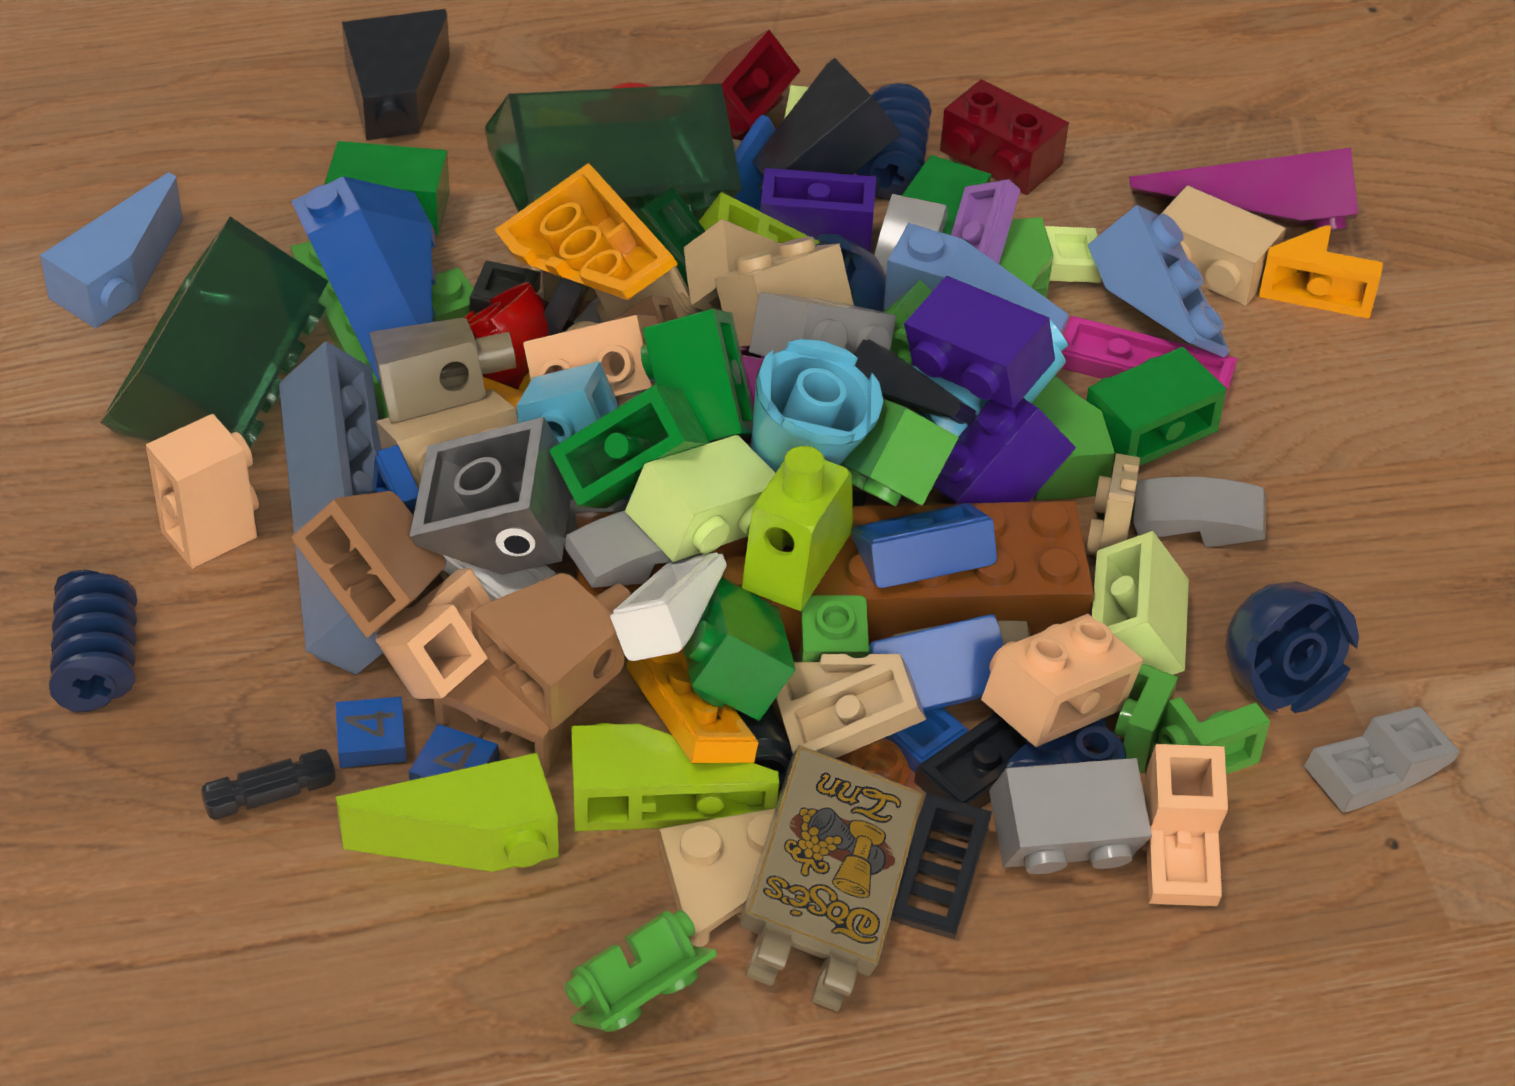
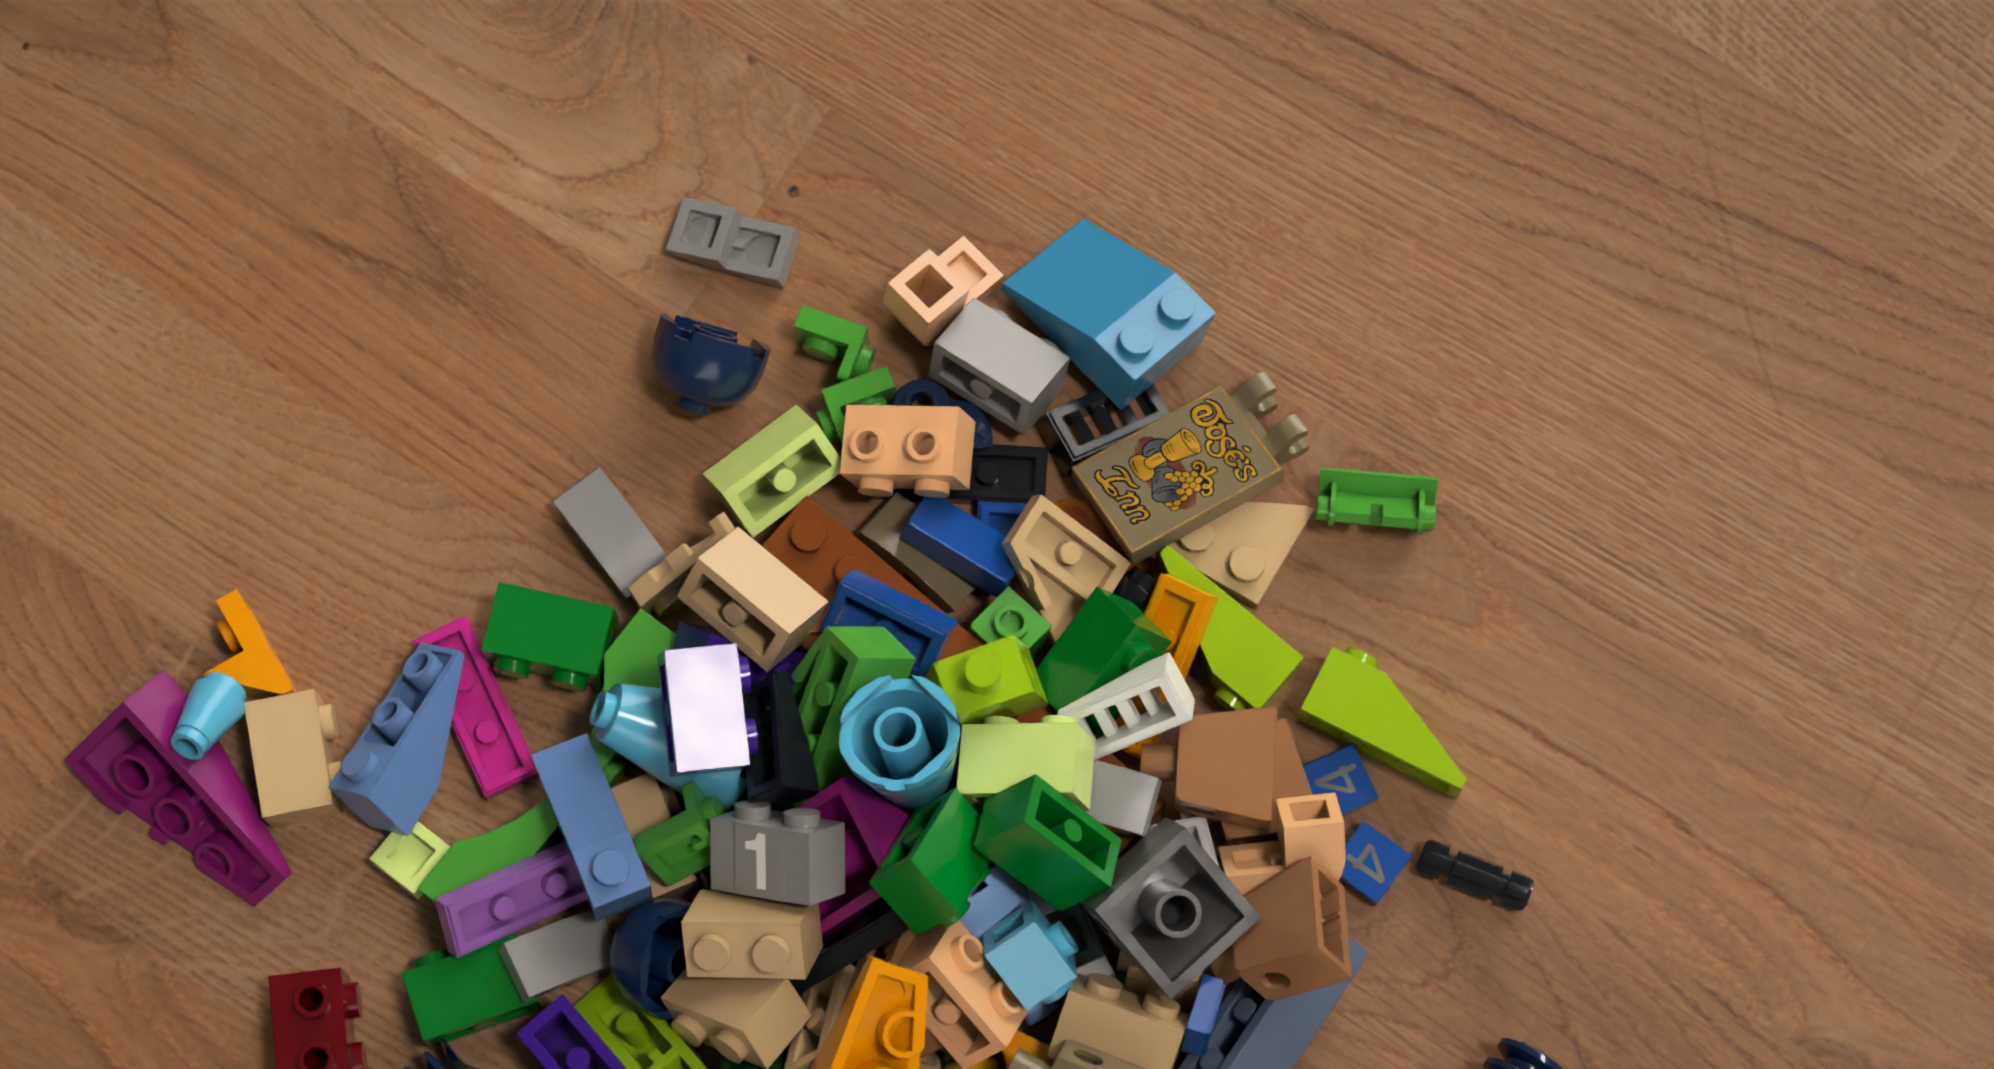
camera: 130 degrees left, 30 degrees up
none -> medium azure cone [170,672,247,760]
none -> tan brick [676,527,829,672]
none -> dark azure slope [1000,218,1216,410]

